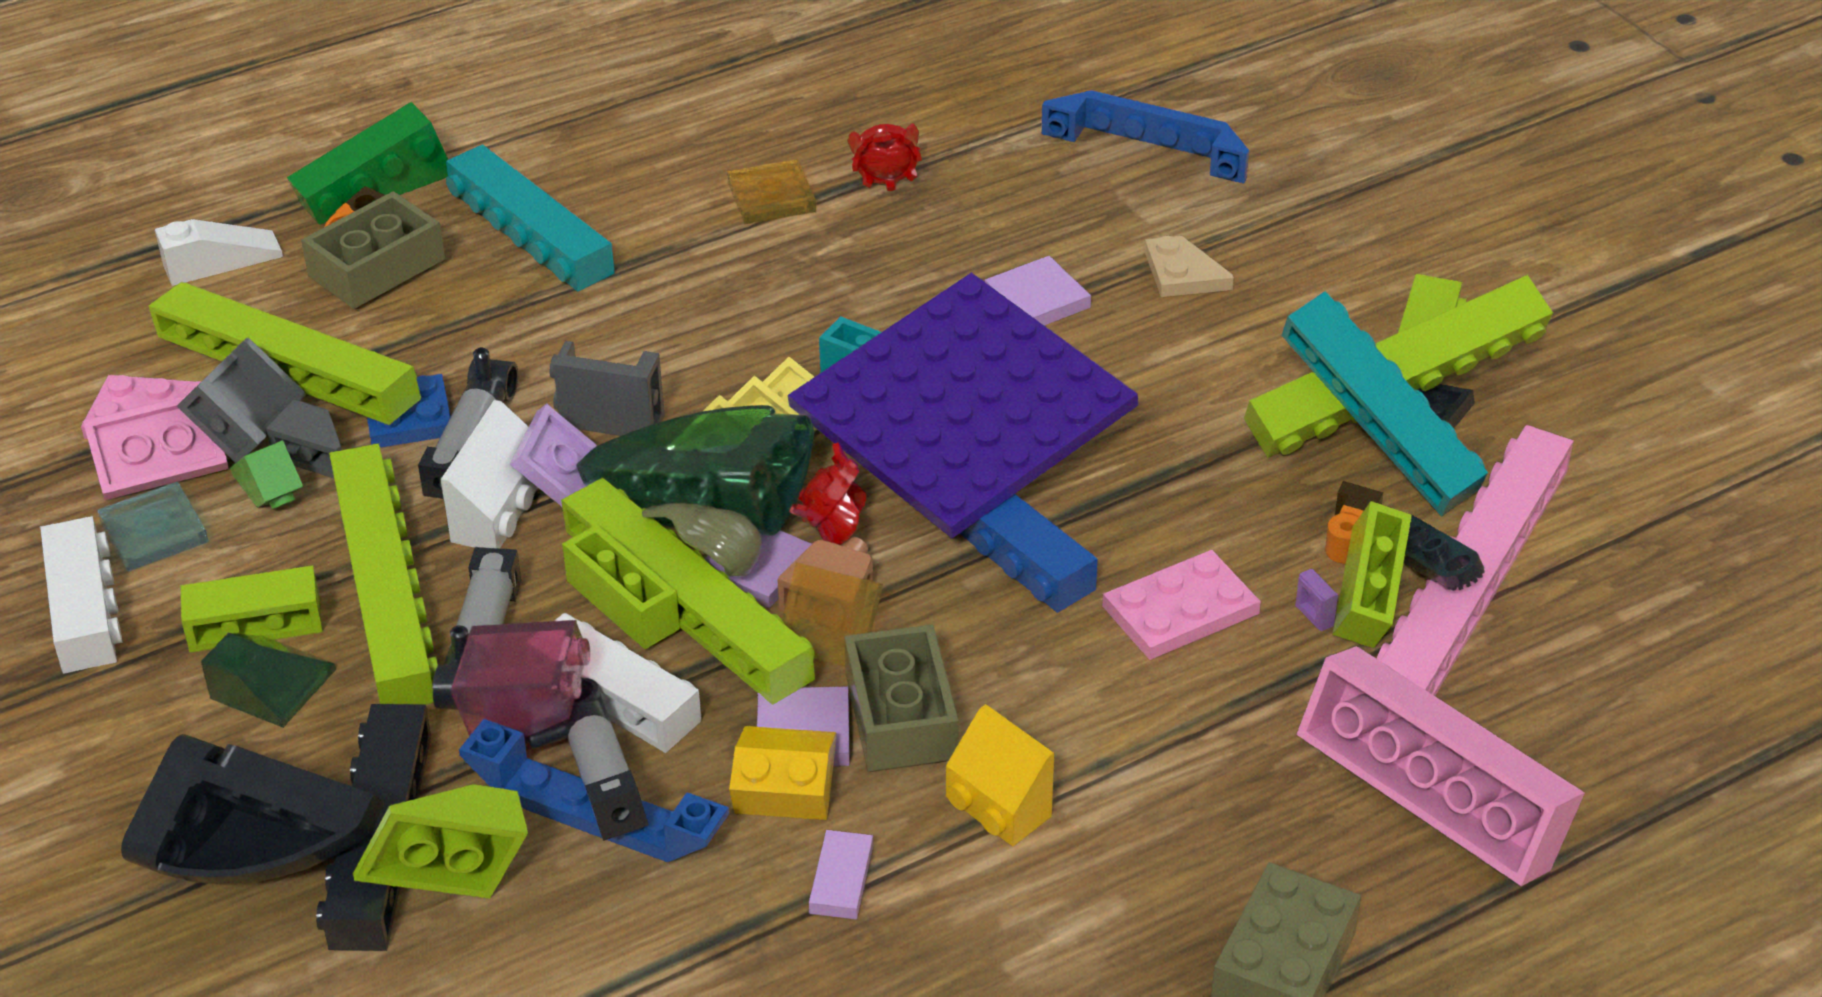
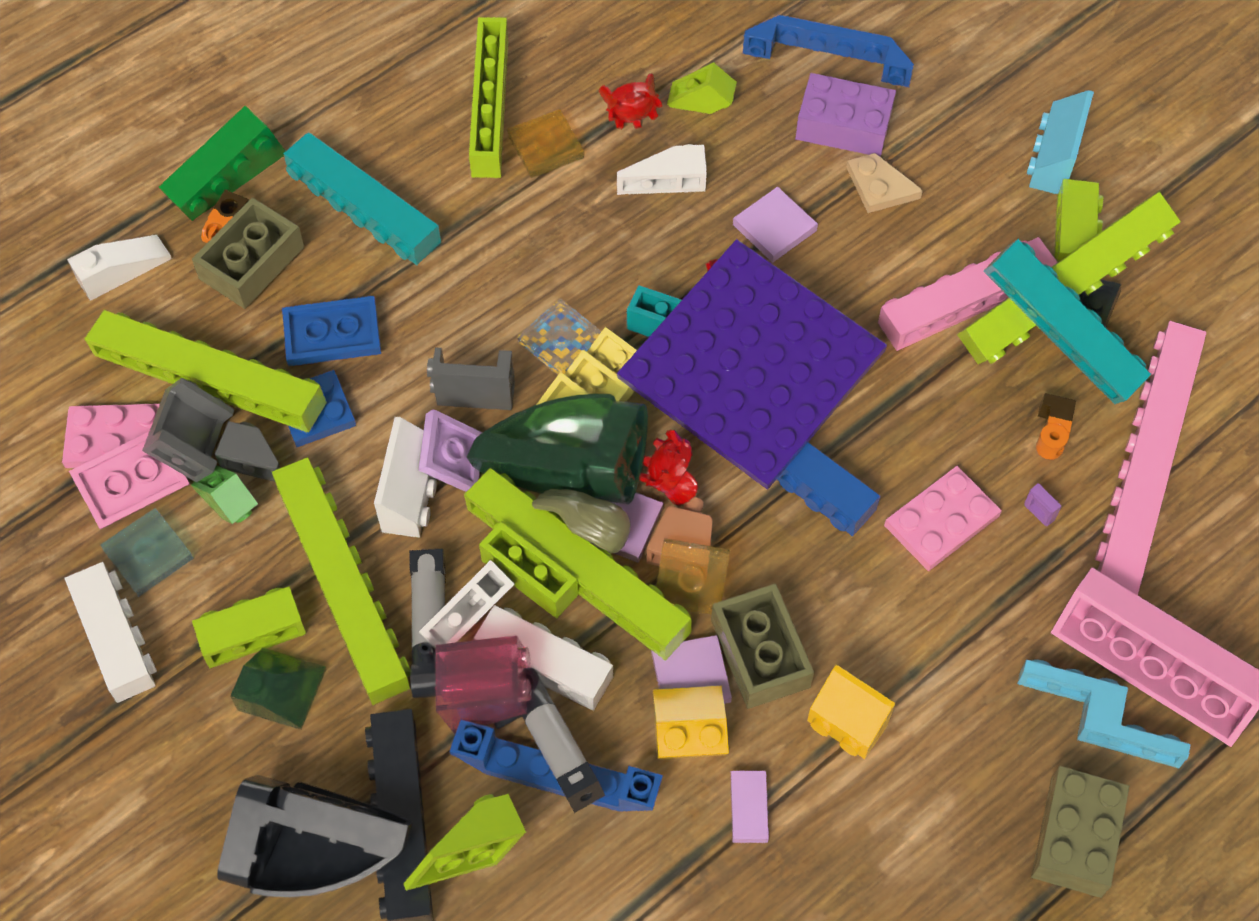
camera: 10 degrees left, 20 degrees up
piece [418,347,518,499] -> none
lime brick [1332,501,1412,648] -> none
black plate [1403,515,1485,591] -> none
none -> blue plate [282,296,381,366]
none -> white slope [419,560,514,656]
none -> lime brick [469,17,508,178]
none -> clear tile [517,298,602,375]
none -> white slope [617,144,706,195]
none -> lime slope [667,62,737,114]
none -> medium lavender brick [795,73,896,157]
none -> bright pink brick [878,237,1058,351]
none -> medium azure bracket [1017,659,1191,768]
none -> medium azure slope [1026,90,1094,194]

